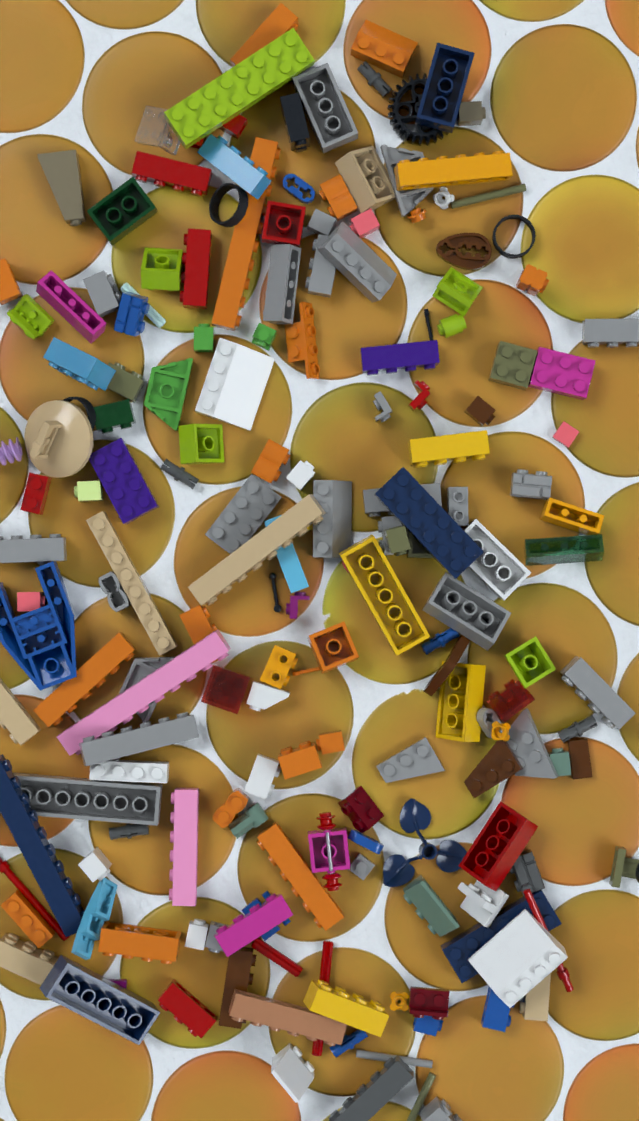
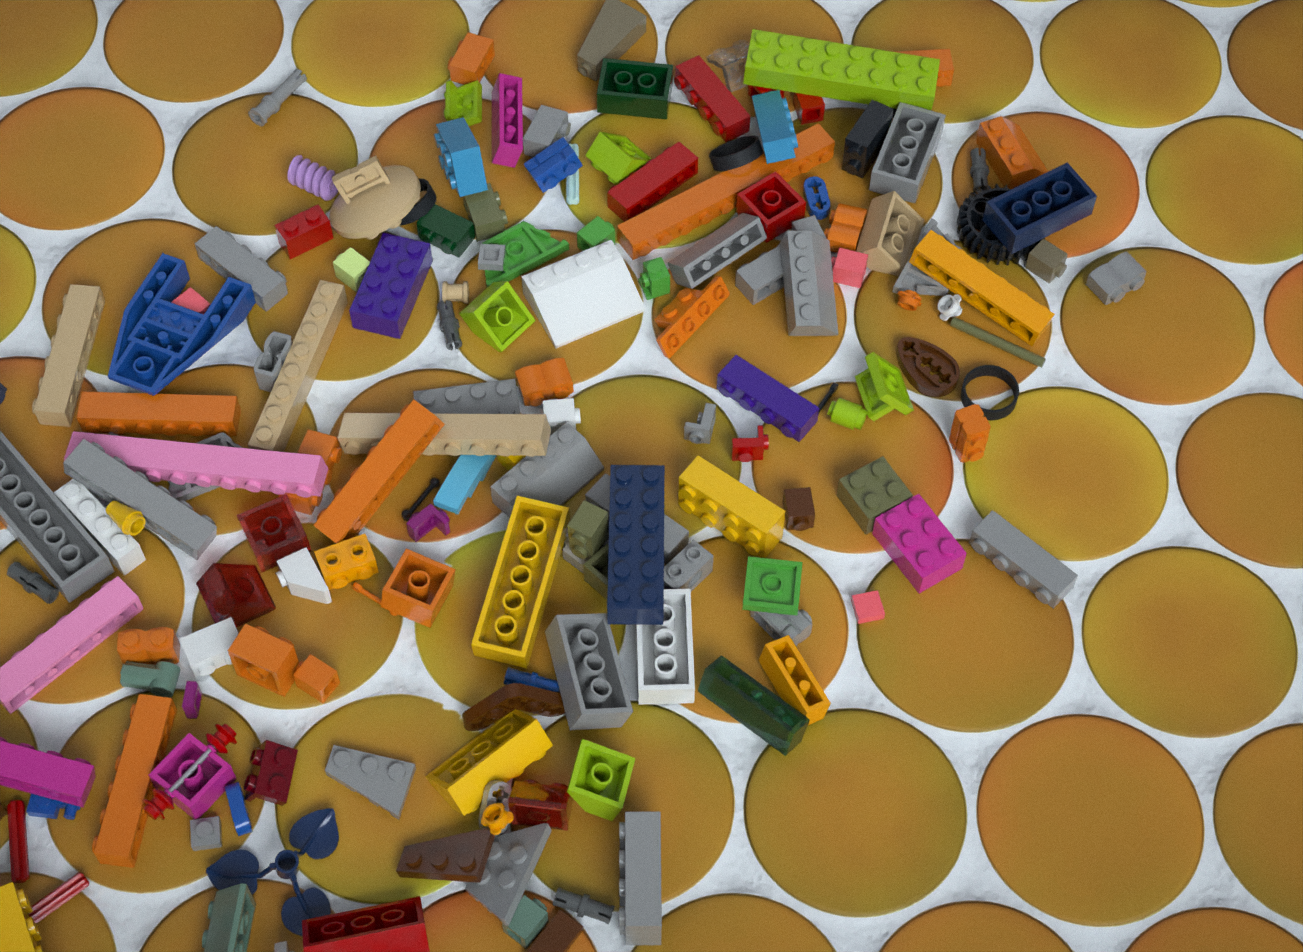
camera: 45 degrees right, 30 degrees down
none -> yellow cone [106,501,146,536]
none -> magenta tile [182,681,202,719]
none -> clear red slope [196,563,276,627]
none -> orange brick [313,399,445,543]
none -> tan bush [442,281,469,304]
none -> light grey plate [478,244,506,271]
none -> bright green plate [742,556,803,616]
none -> light grey brick [1086,251,1147,305]

